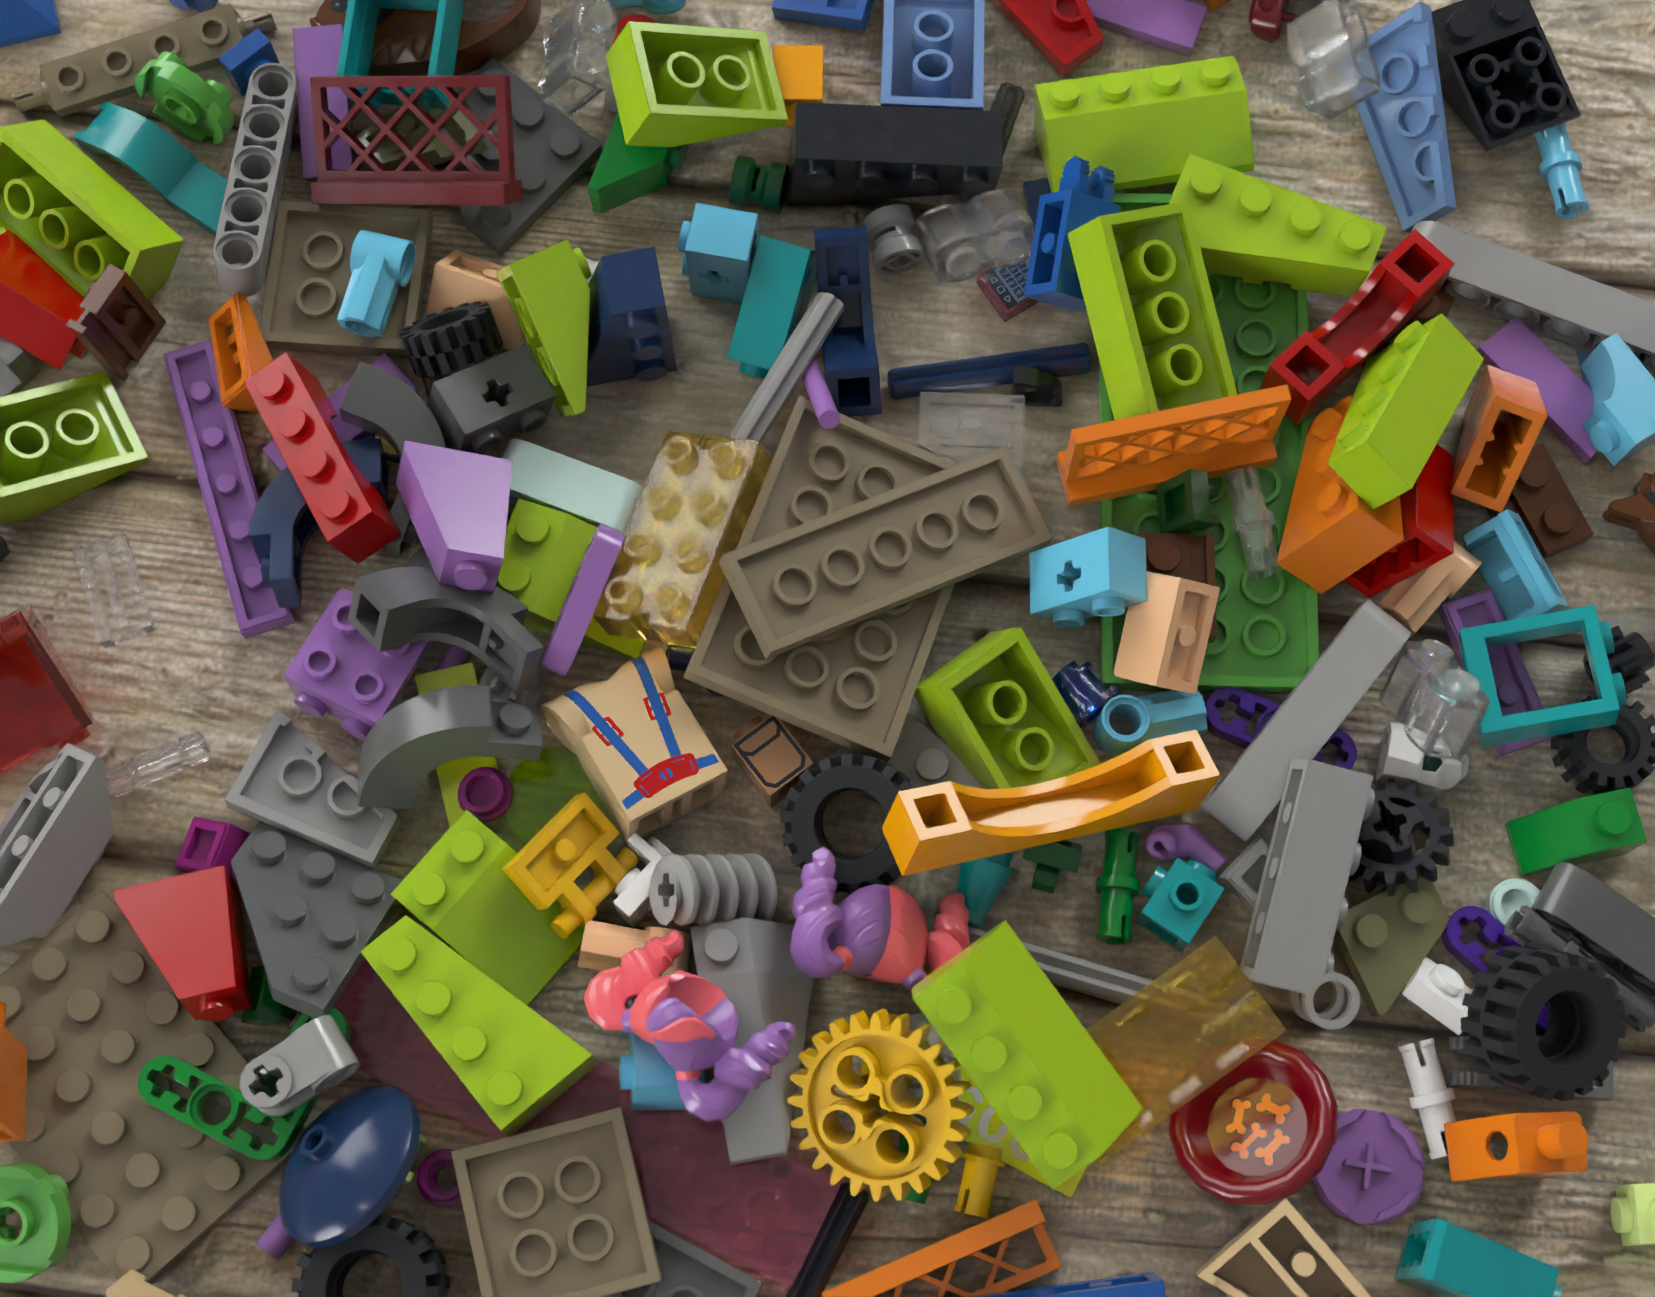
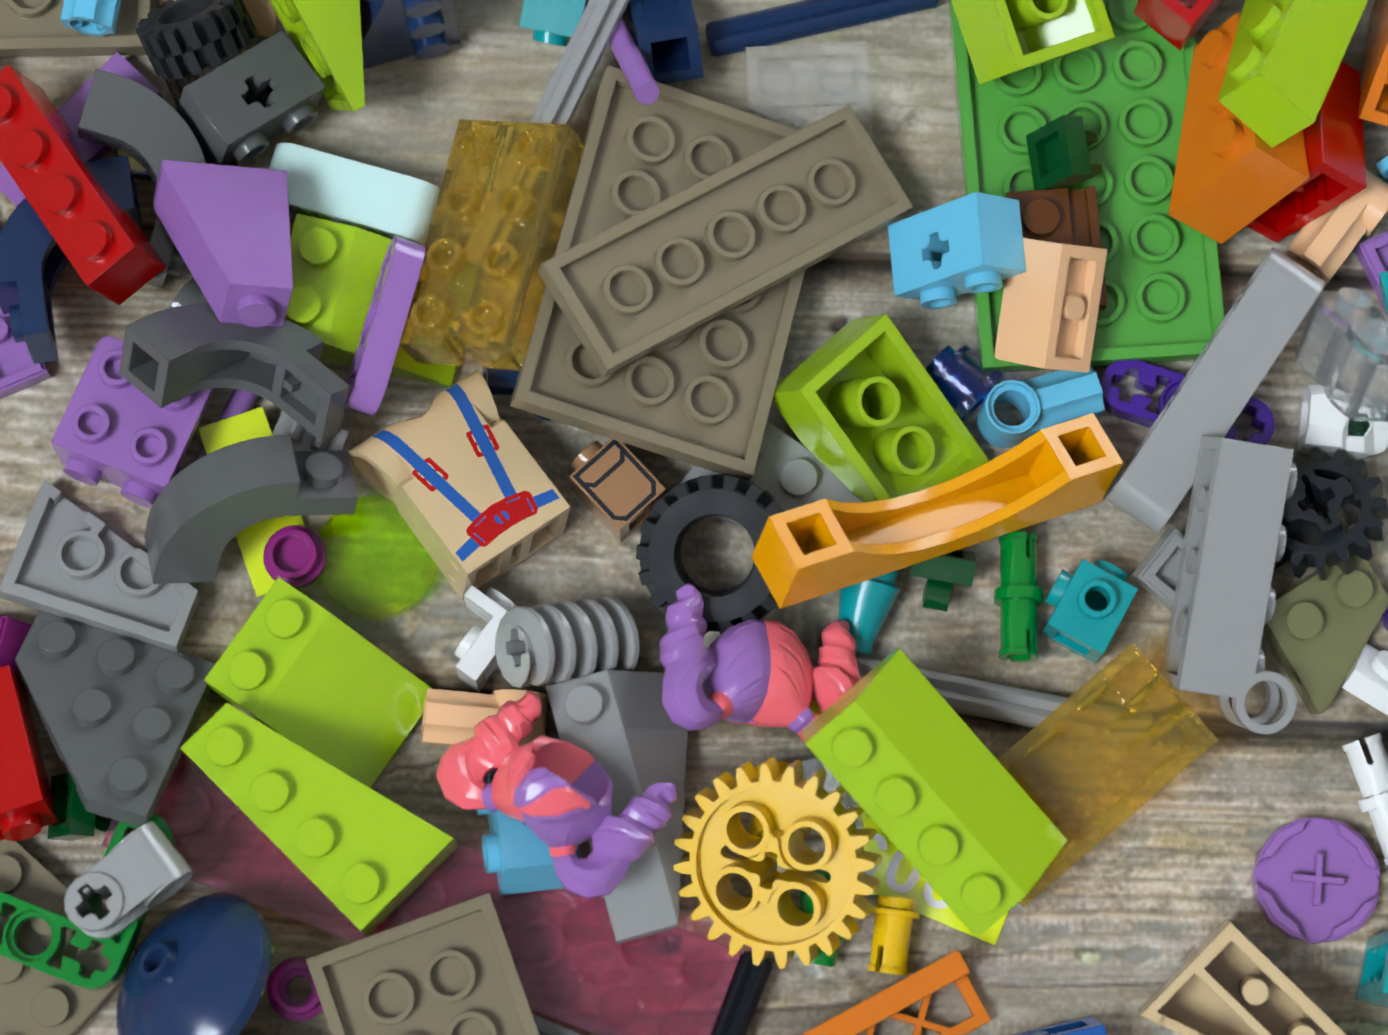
camera: 10 degrees left, 5 degrees up
yellow plate [502,792,639,939] -> none
black tile [1011,366,1063,407] -> none
orange fence [1056,384,1292,508] -> none
medium lavender arm [1145,823,1229,873] -> none
dark red piece [1169,1039,1338,1205] -> none
clear pin [1224,466,1283,579] -> none

